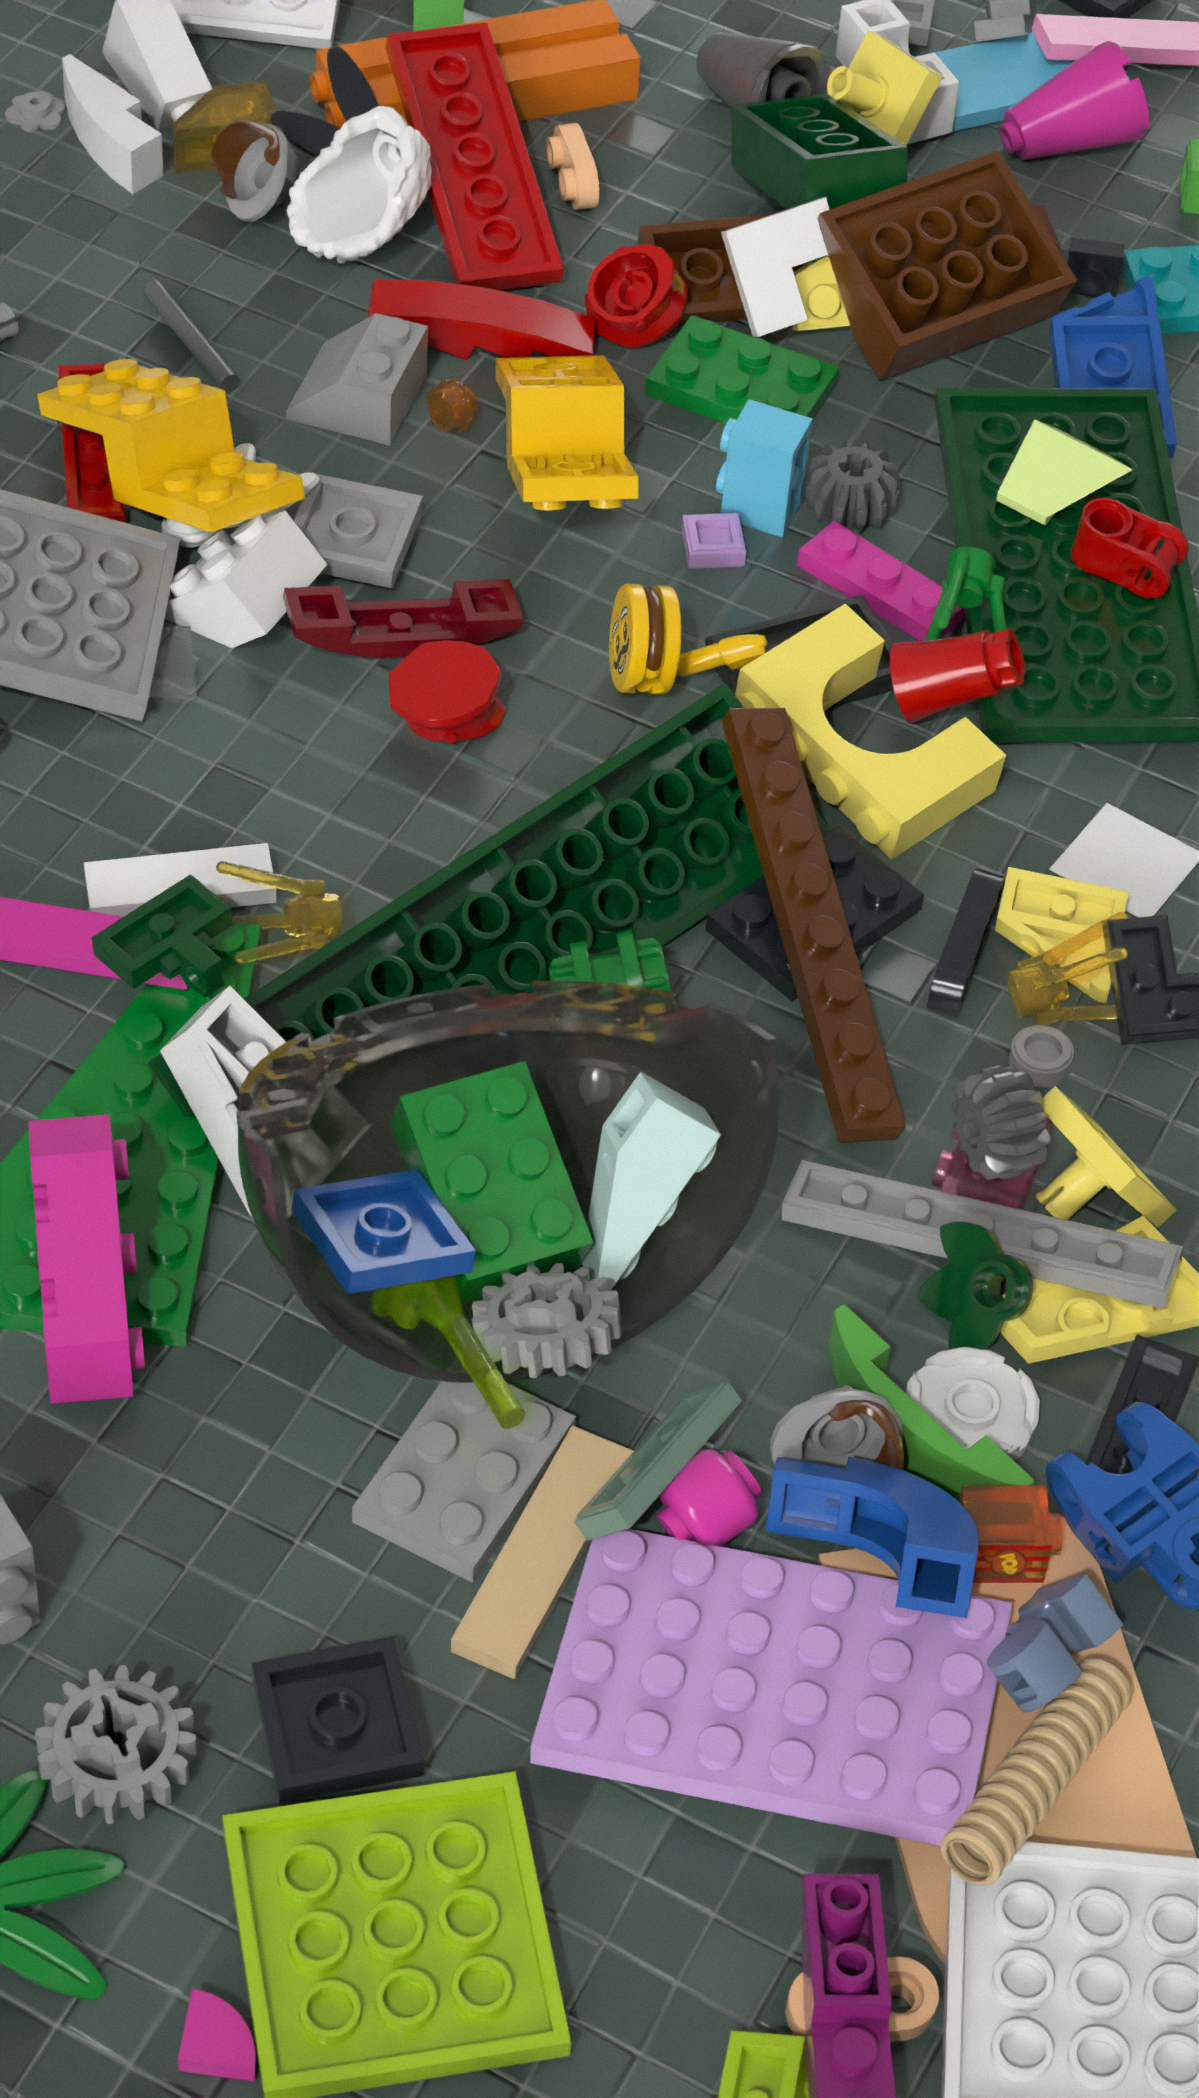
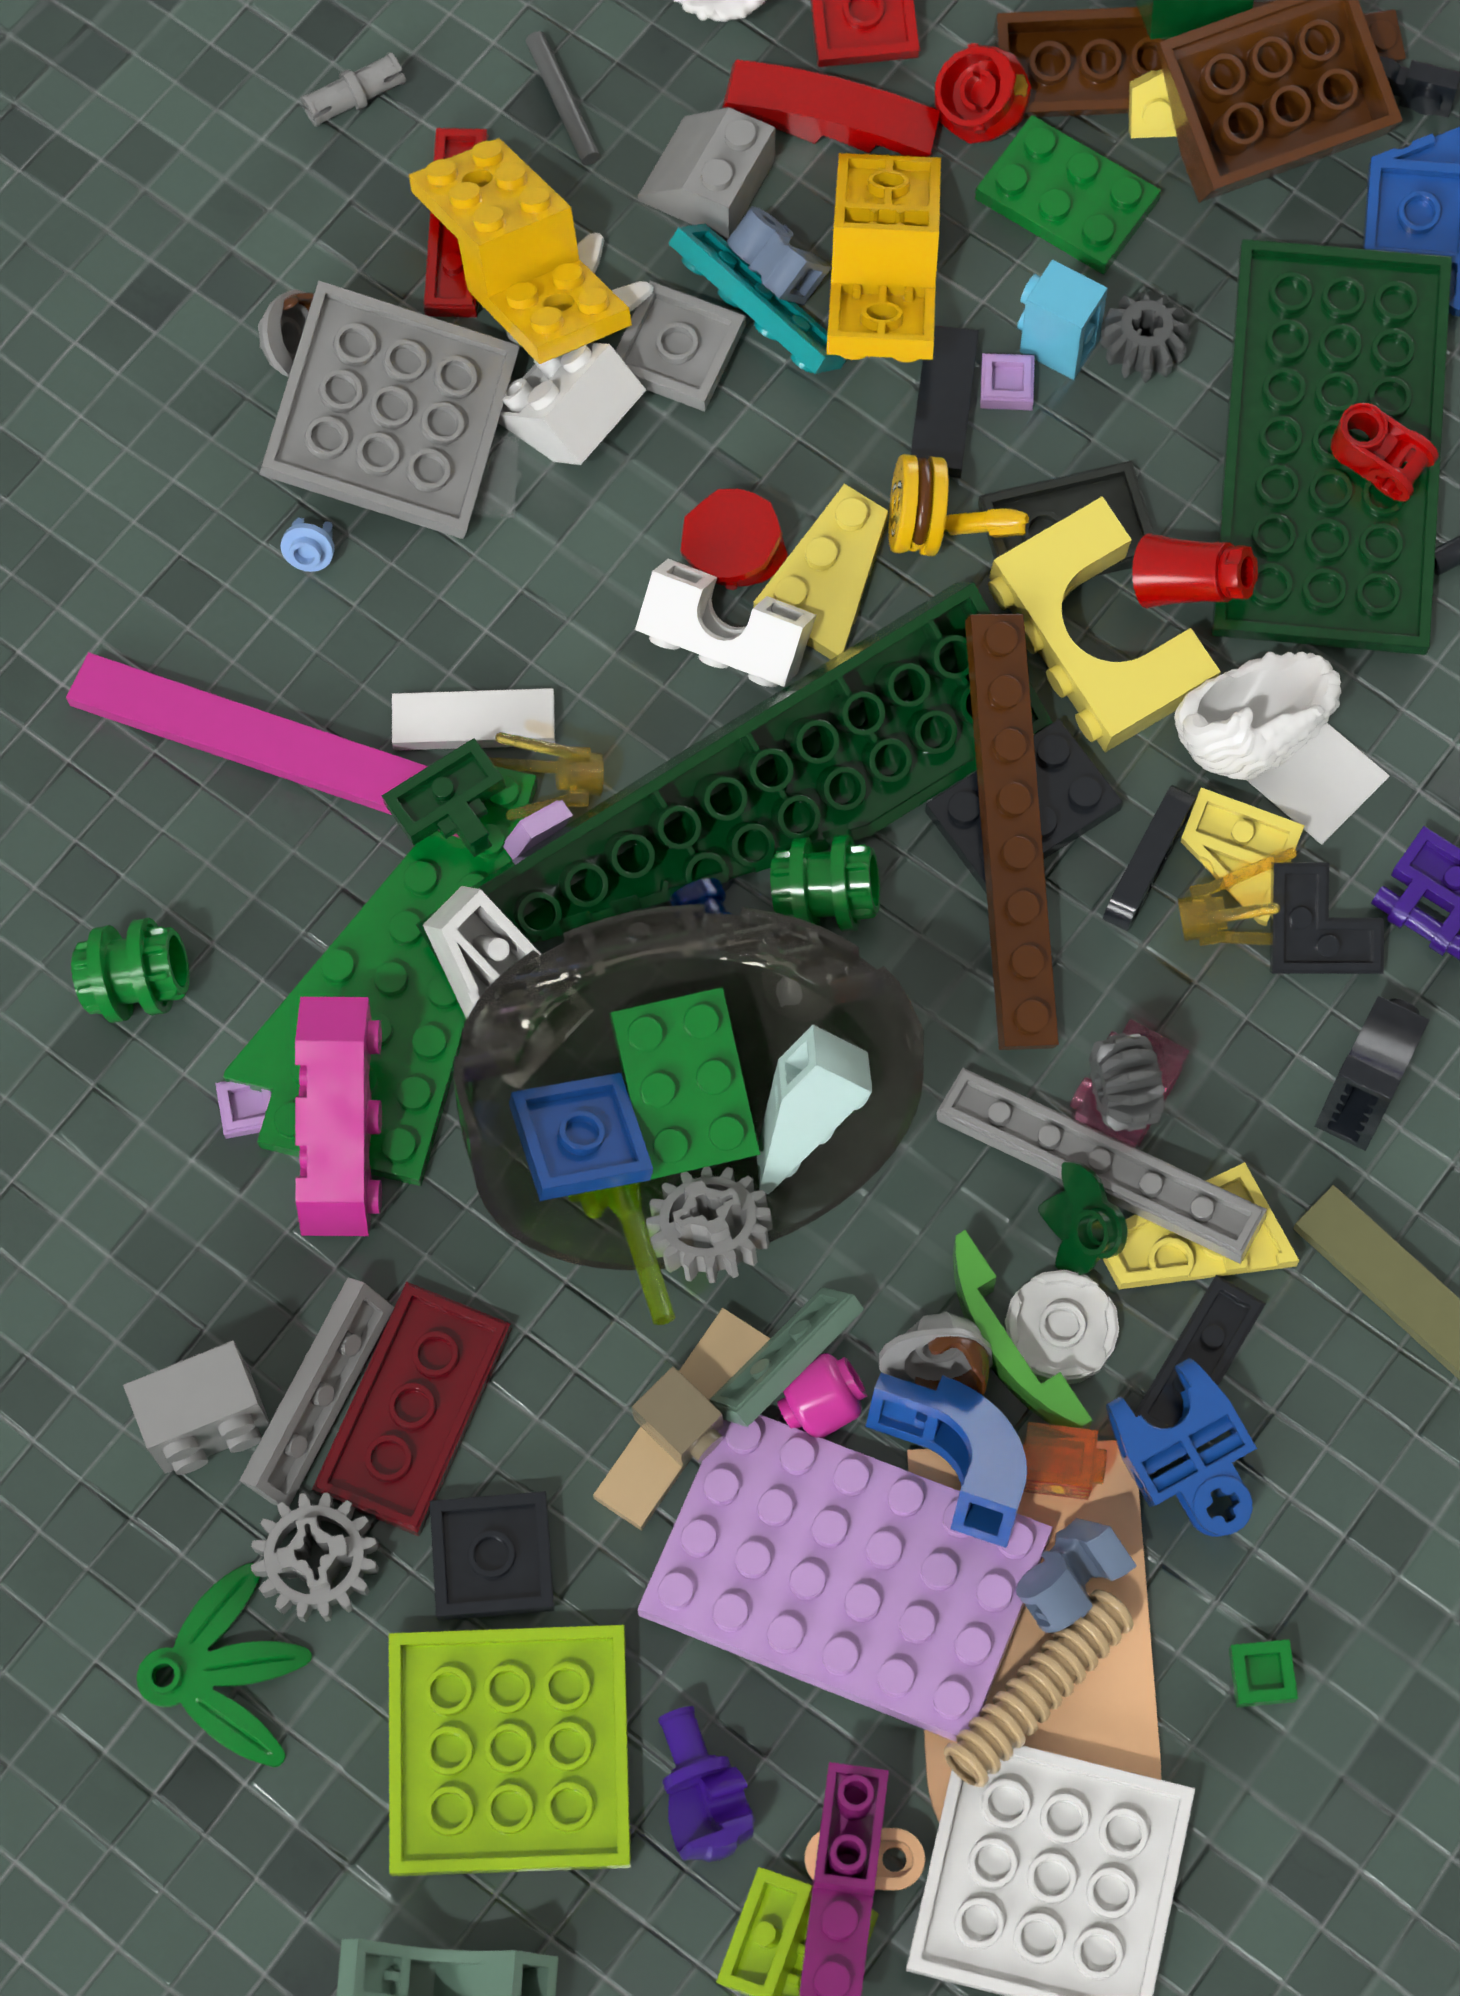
camera: 15 degrees right, 20 degrees up
dark pink tile [178,1989,256,2082] -> none
dark red slope [283,579,523,658] -> none
light grey plate [352,1358,576,1583] -> none
clear orange plate [427,379,477,432] -> none
white tile [721,197,830,337] -> none
dark pink plate [797,521,965,641] -> none
green plant [924,547,1007,641] -> none
yellowish green slope [996,420,1133,525] -> none
light grey tile [1008,1025,1074,1088] -> none
light yellow tile [1035,1086,1177,1227] -> none
none -> light grey plate [239,1277,394,1507]
none -> dark red tile [312,1282,512,1536]
none -> lavender tile [503,800,573,860]
none -> dark tan brick [632,1366,724,1468]
none -> white arch [635,559,816,687]
none -> dark purple piece [658,1706,755,1862]
none -> teal plate [668,224,846,374]
none -> sand blue leg [727,206,832,305]
none -> light yellow wing [754,484,888,660]
none -> black tile [911,326,979,478]
none -> white hair [1174,652,1341,780]

